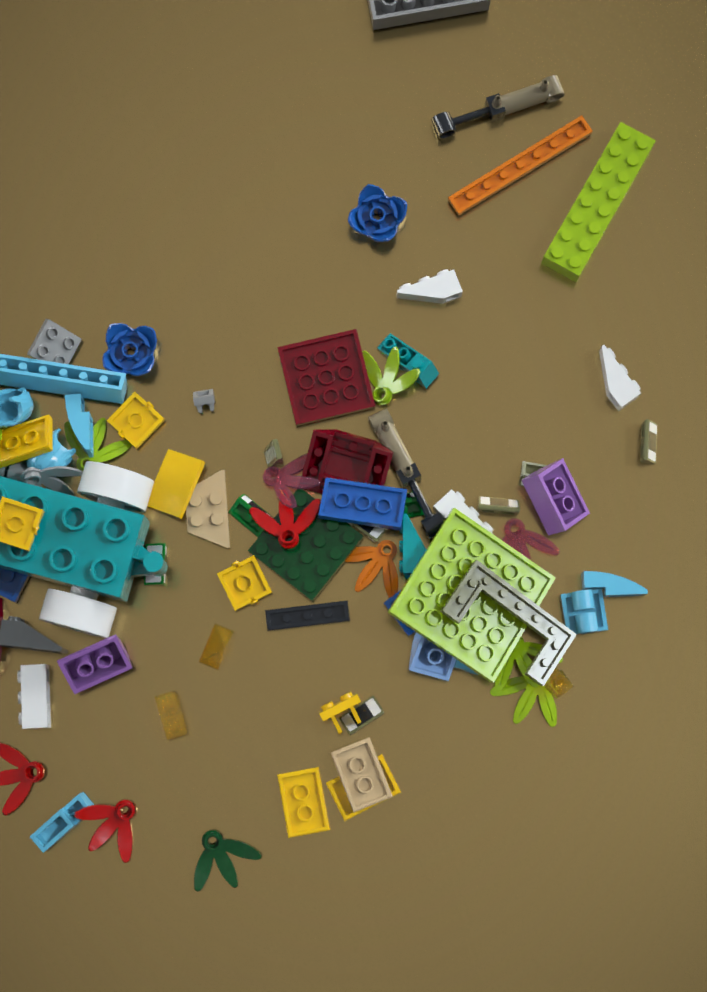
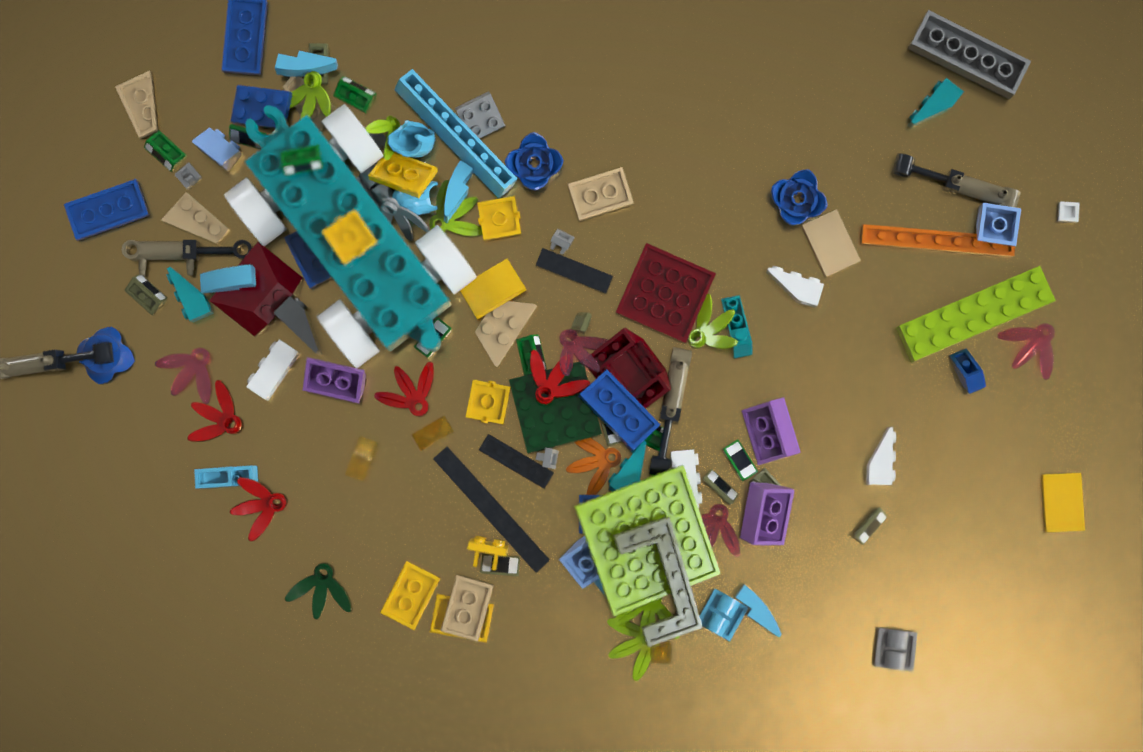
camera: 35 degrees right, 5 degrees up
none -> red plant [374,362,434,416]
none -> black tile [433,446,550,573]
none -> black tile [535,248,613,294]
none -> light grey tile [536,448,559,469]
none -> tan plate [568,167,634,221]
none -> slope [722,440,758,482]
none -> medium lavender slope [742,398,801,465]
none -> tan tile [802,209,861,277]
none -> teal slope [908,78,964,127]
none -> blue slope [949,348,986,394]
none -> light blue slope [976,203,1021,247]
none -> clear pink plant [998,323,1055,380]
none -> white plate [1058,201,1079,223]

